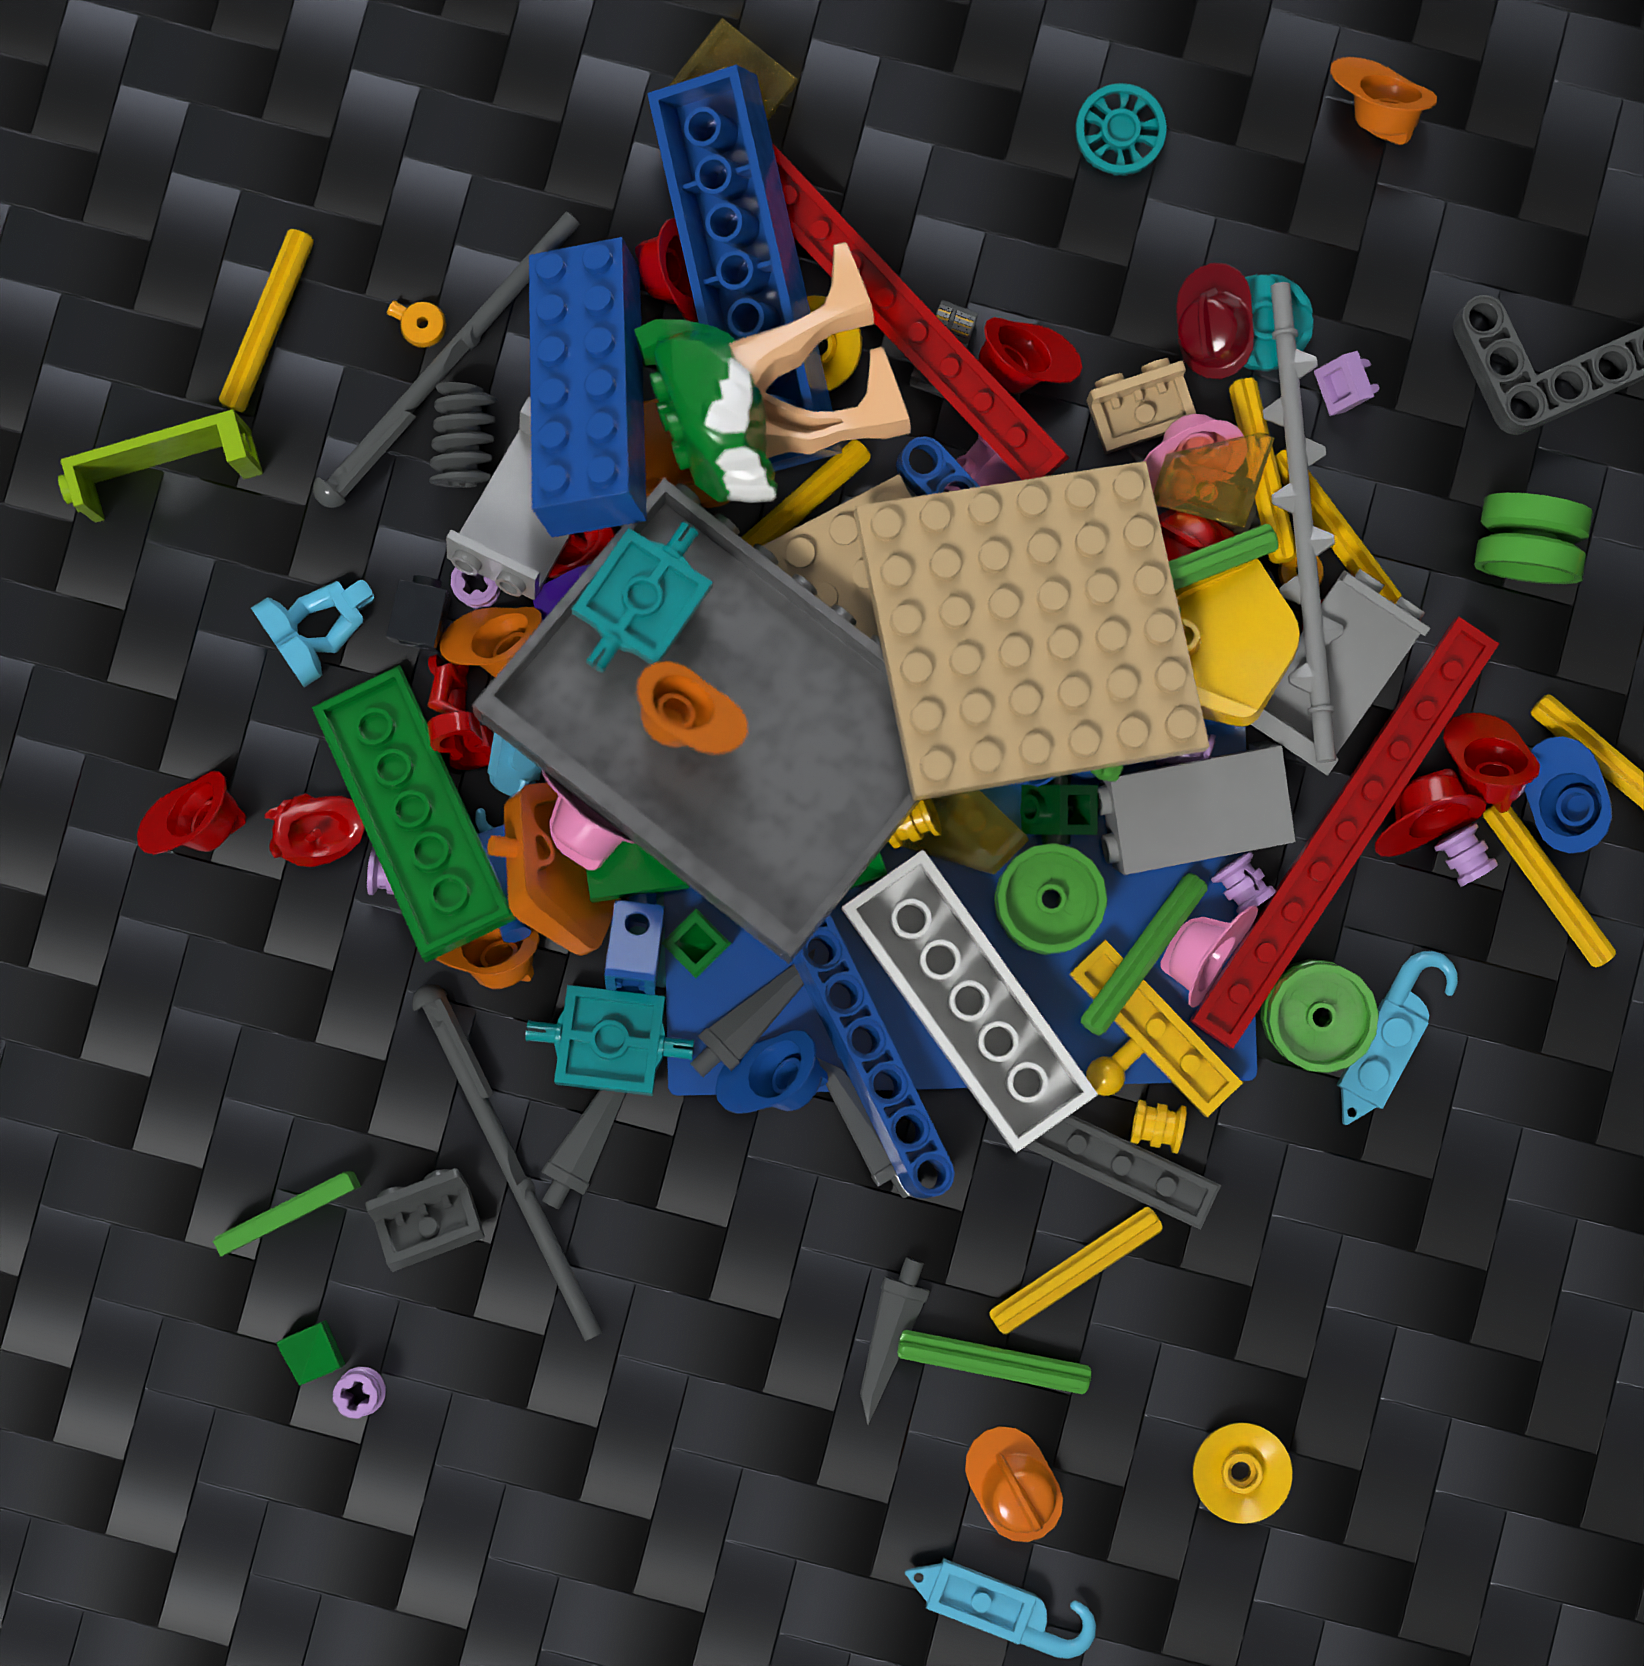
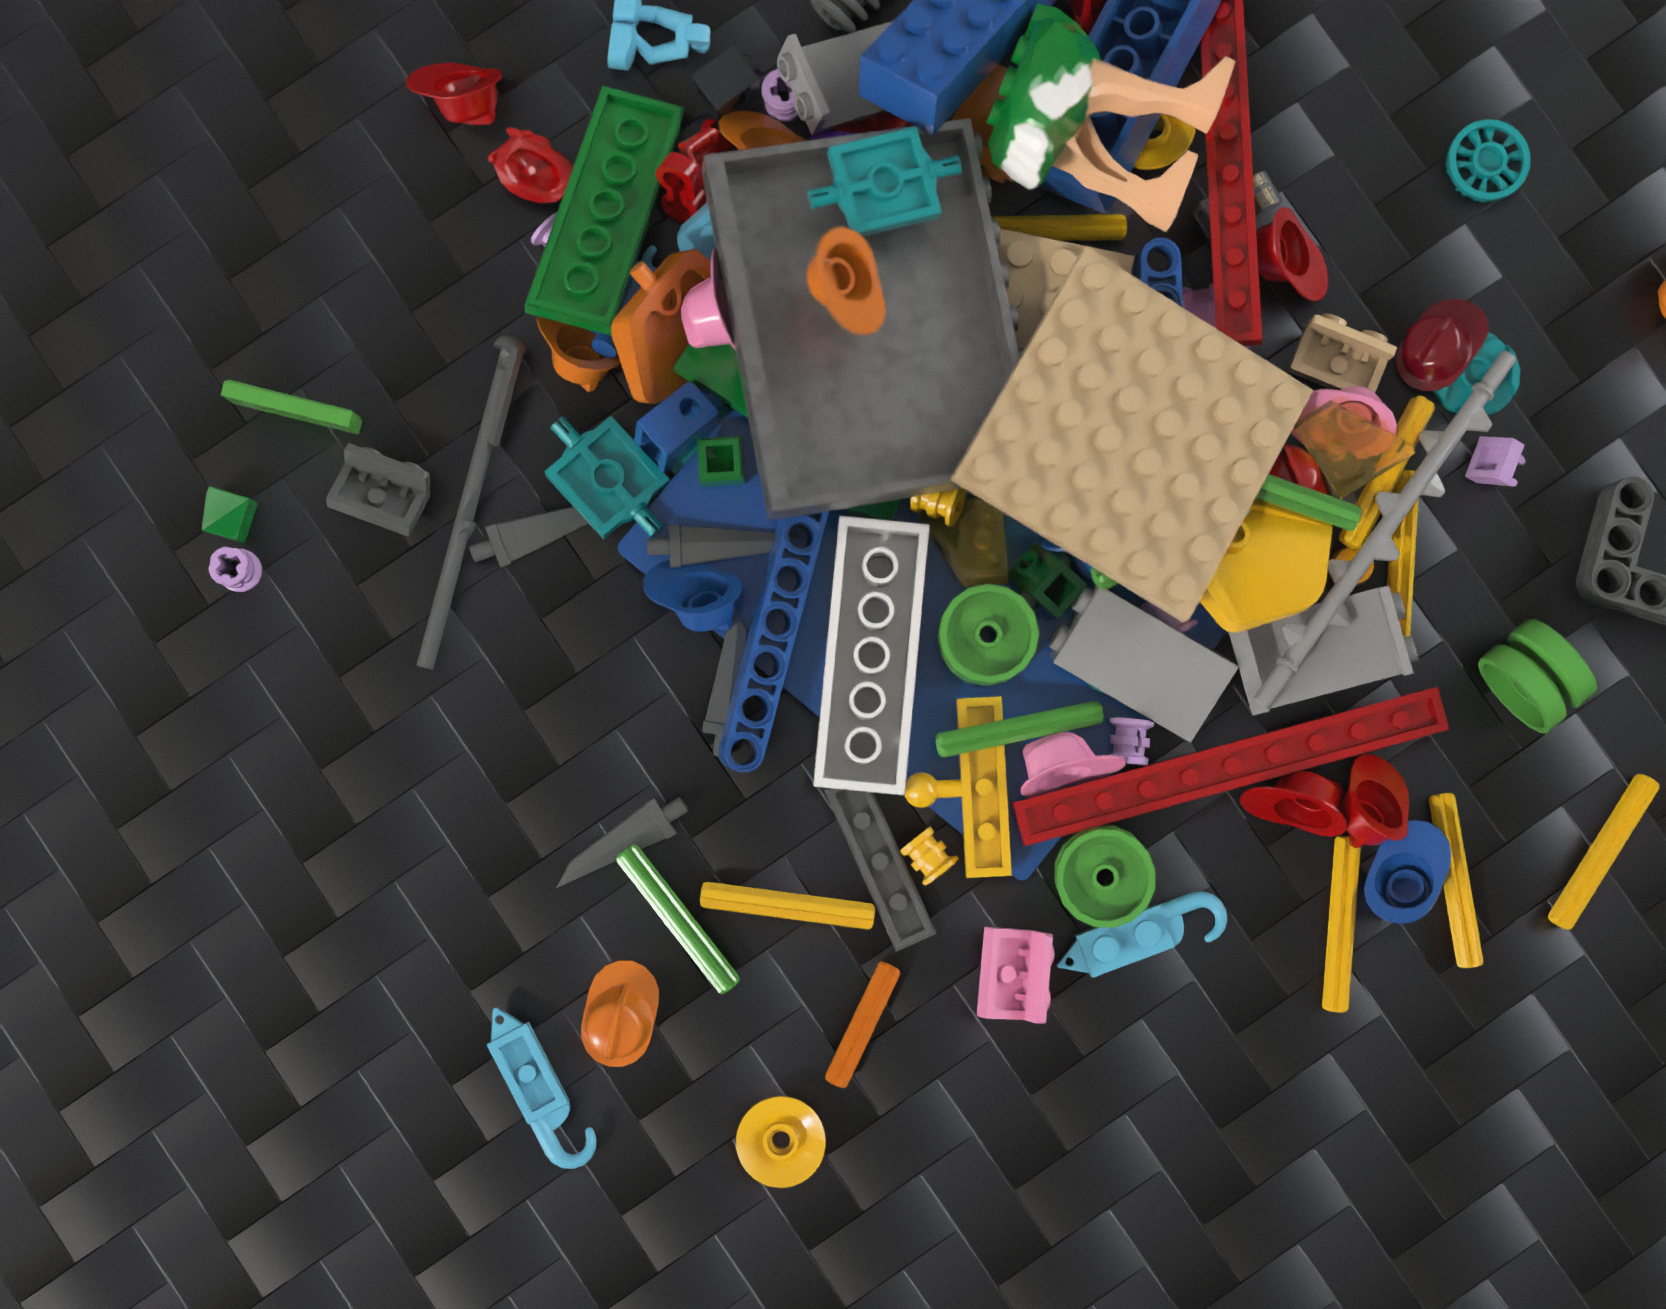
camera: 45 degrees right, 0 degrees up
lavender bush [1434,822,1498,887] -> none
none -> orange axle [825,962,900,1088]
none -> bright pink bracket [977,927,1054,1024]

